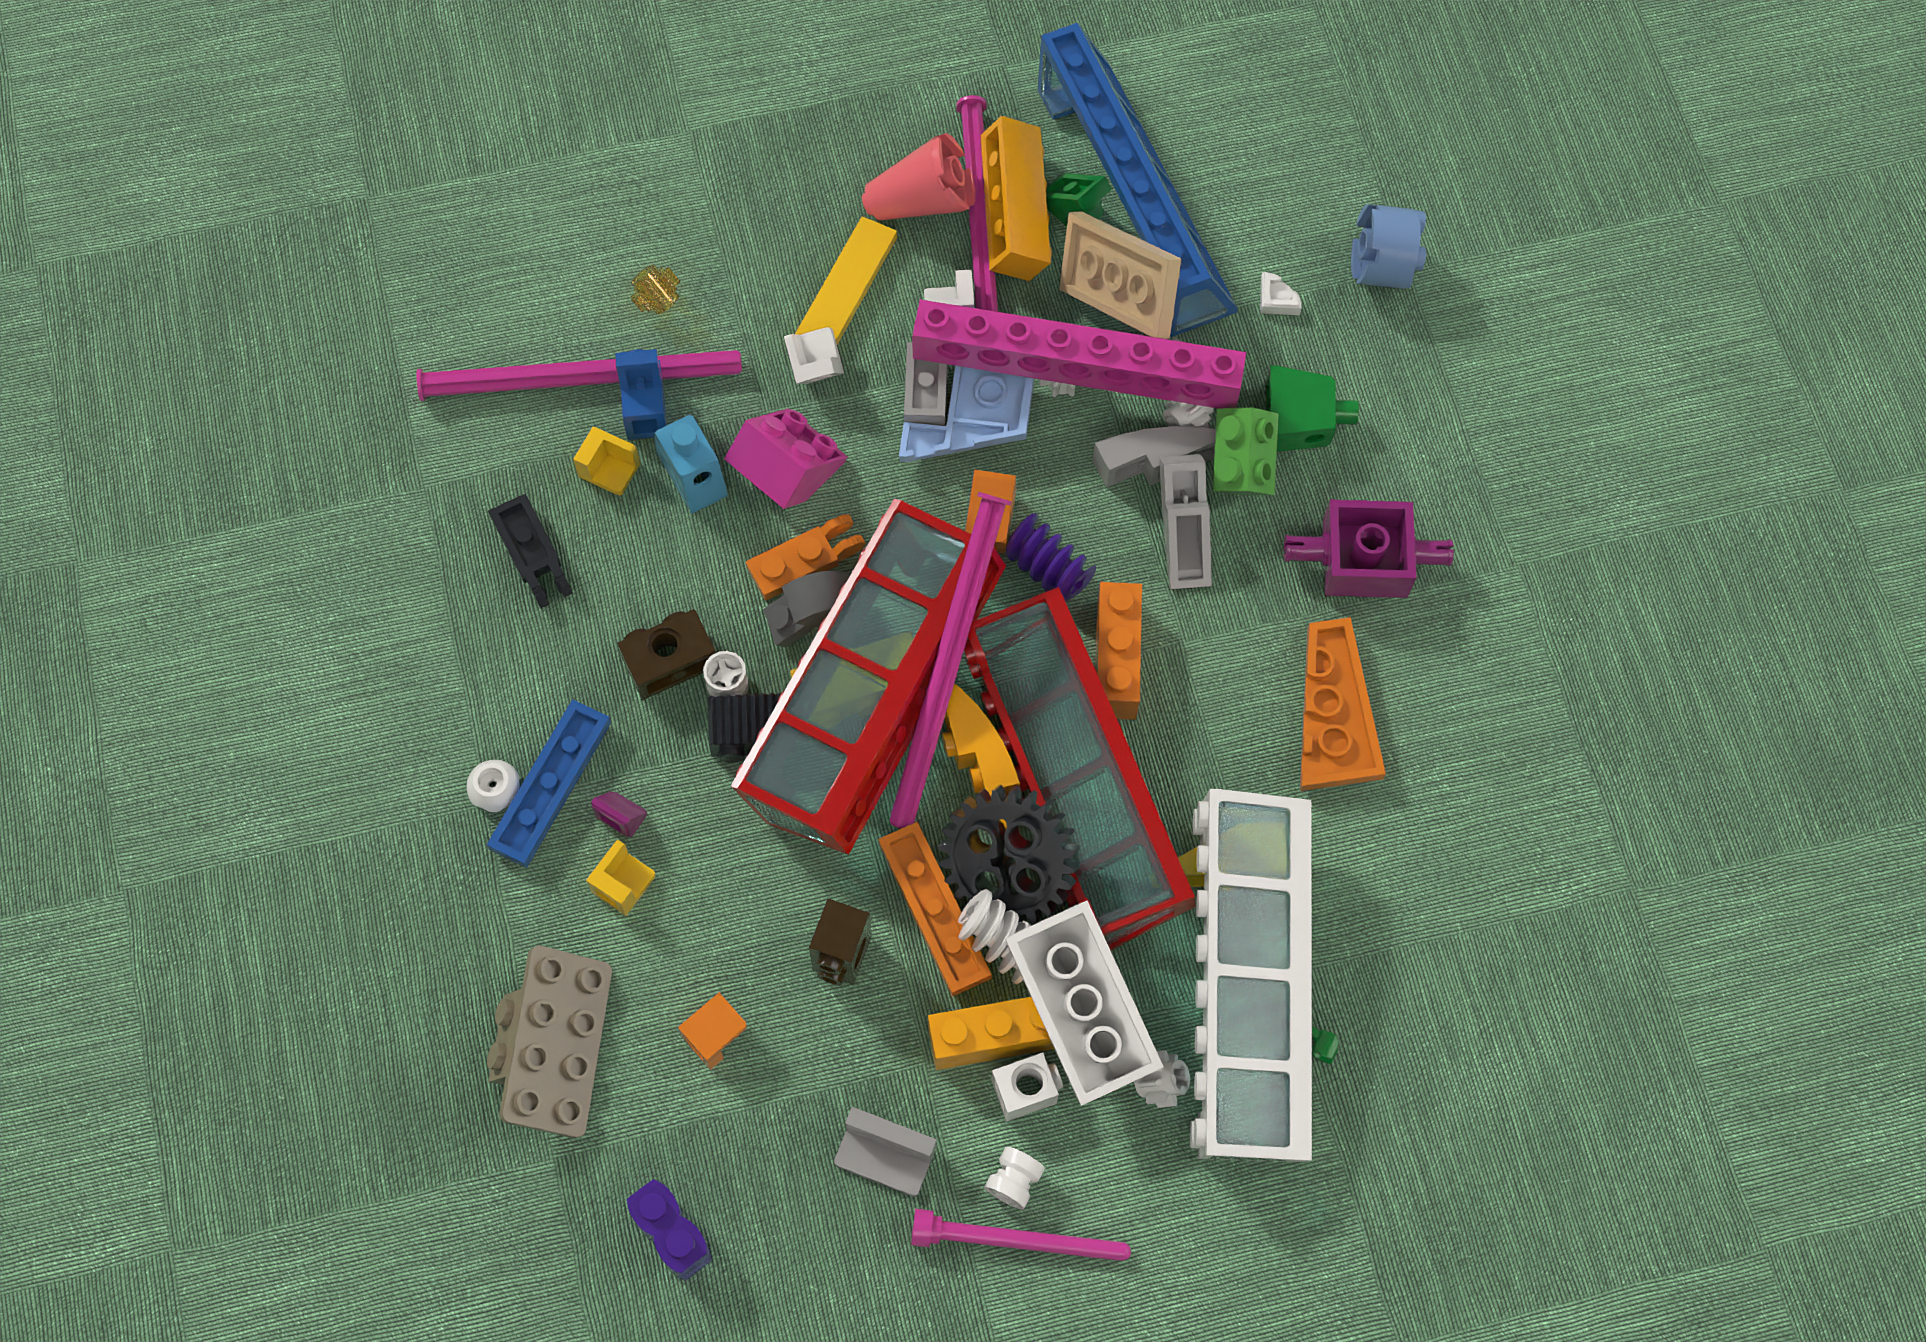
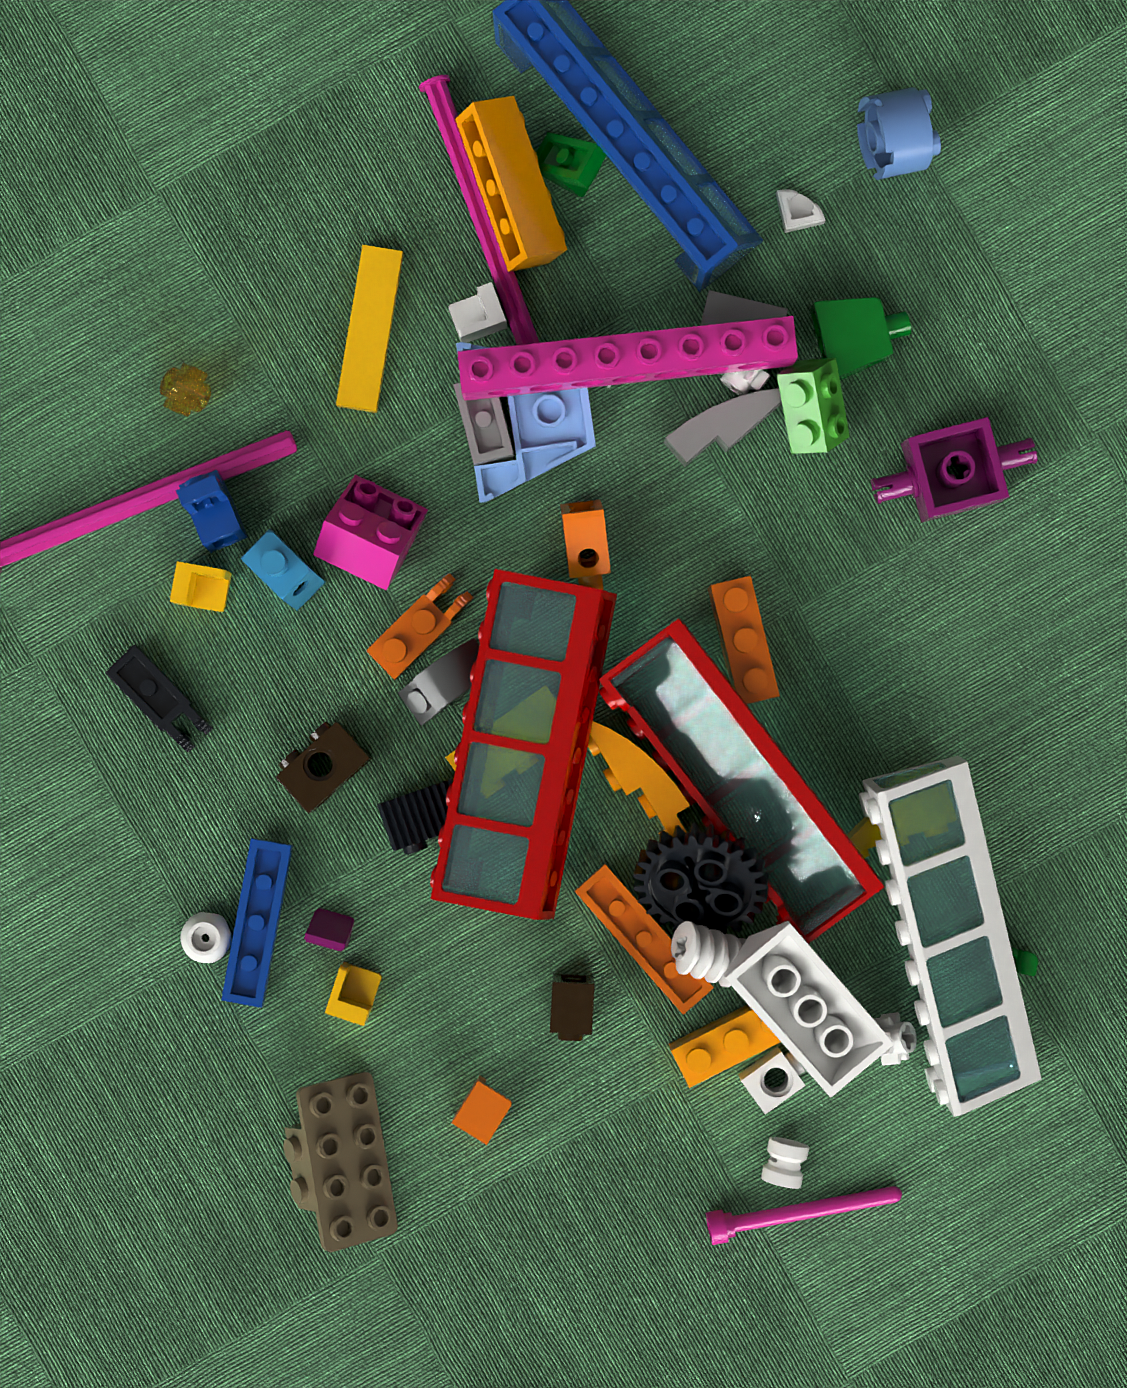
camera: 10 degrees left, 20 degrees up
dark purple brick [627,1179,712,1281] -> none
white wheel [703,651,749,697] -> none
white panel [784,327,844,384] -> none
light grey panel [834,1107,937,1197] -> none
coral cone [862,133,975,221] -> none
dark pink axle [889,492,1012,829] -> none
dark purple piece [1005,513,1097,602] -> none
tan plate [1059,212,1181,339] -> none
light grey slope [1159,454,1212,589] -> none
orange wing [1300,617,1386,791] -> none

